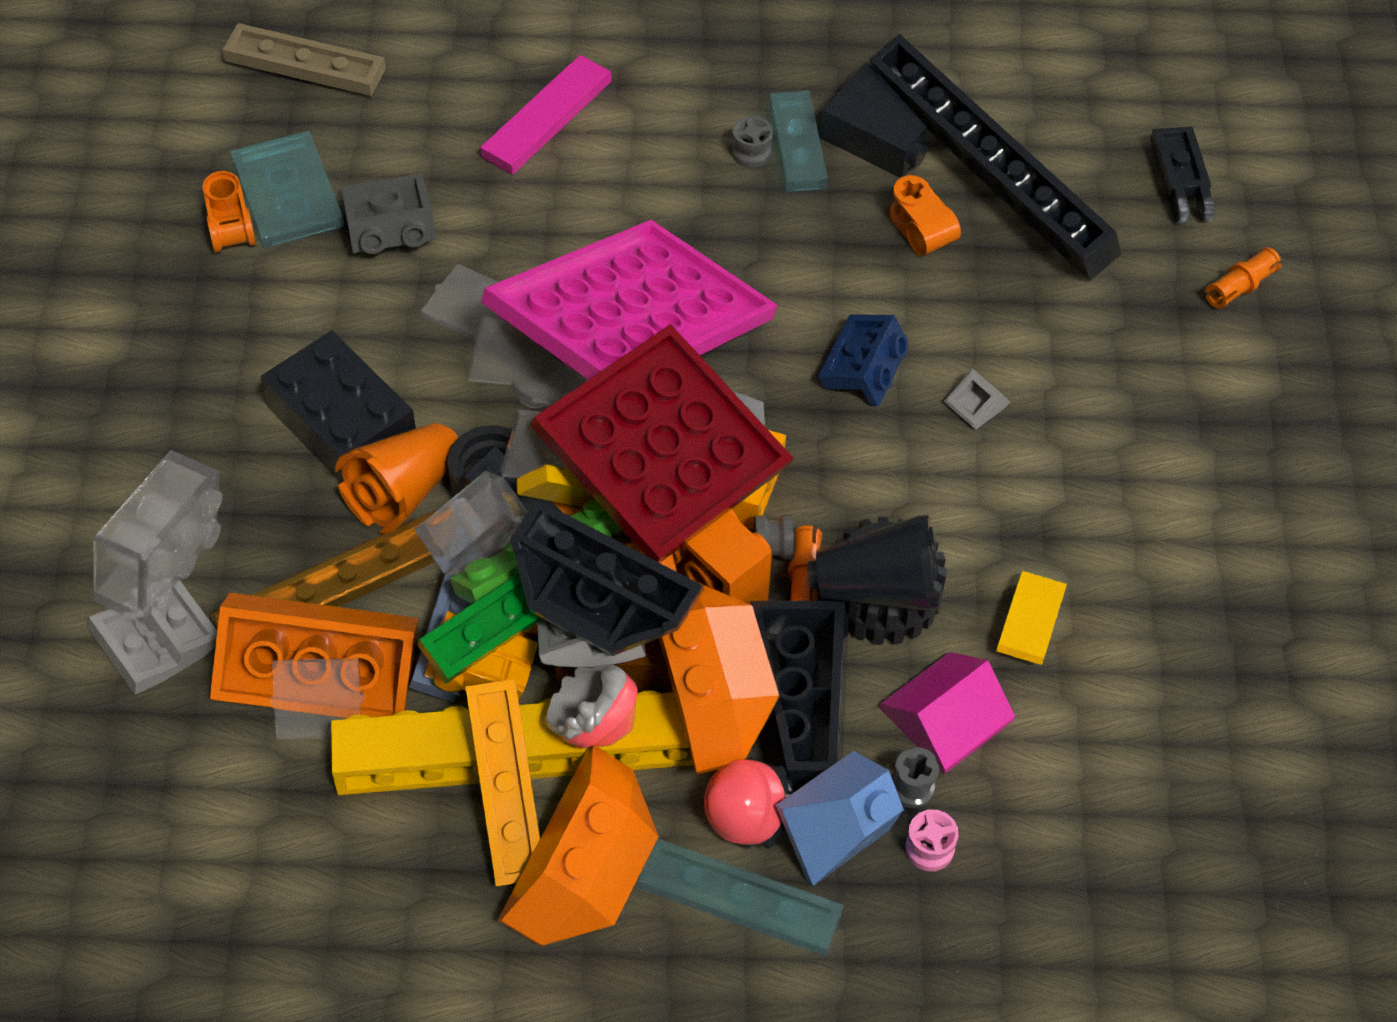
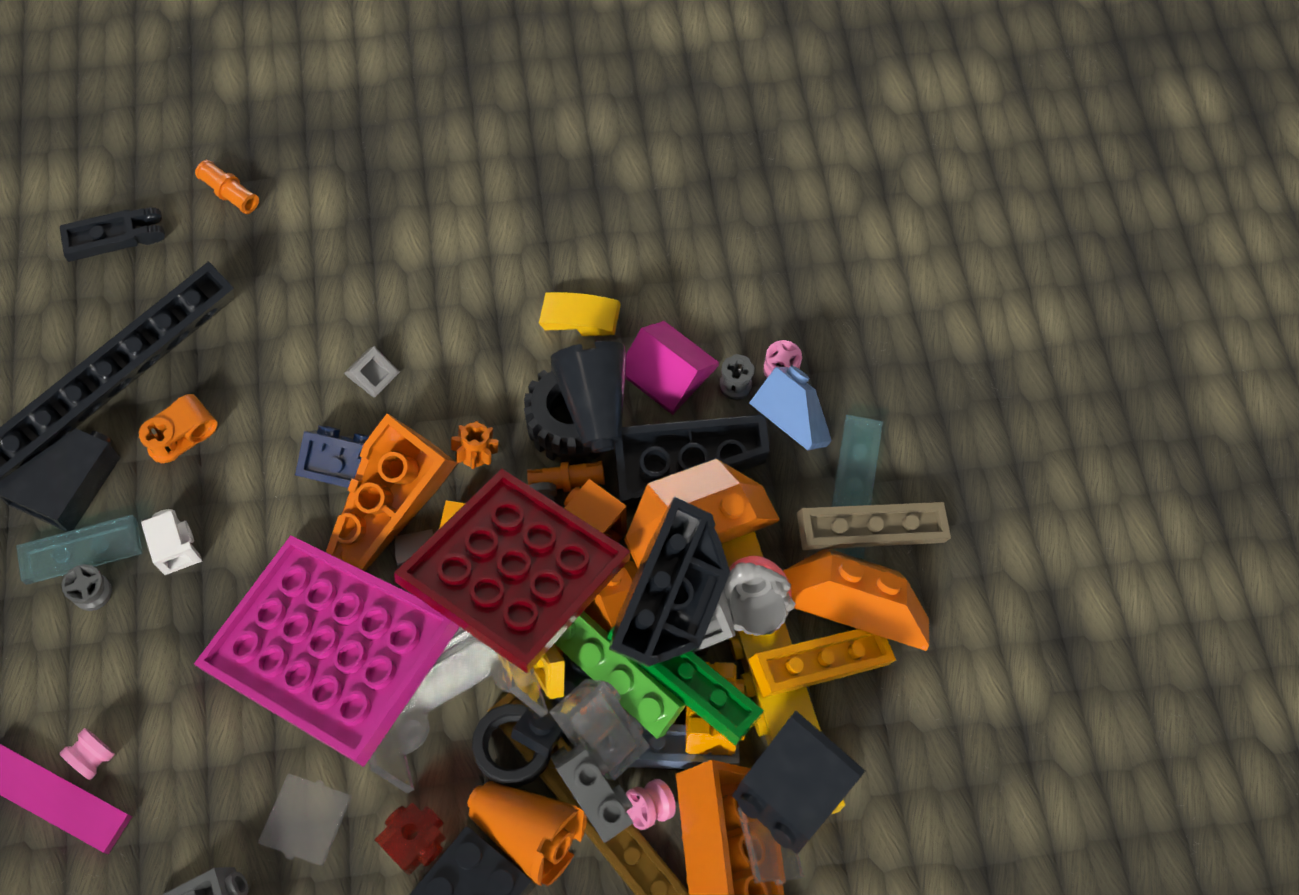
camera: 100 degrees left, 10 degrees up
coral hair [704,756,795,849] -> none
none -> bright pink wheel [59,728,115,780]
none -> white brick [141,509,202,575]
none -> orange wedge [326,414,458,571]
none -> clear red brick [374,802,446,875]
none -> orange gear [451,421,499,469]
none -> dark grey plate [550,743,634,843]
none -> bright pink wheel [626,779,676,830]
none -> black slope [732,711,866,854]
none -> dark tan plate [797,502,951,550]

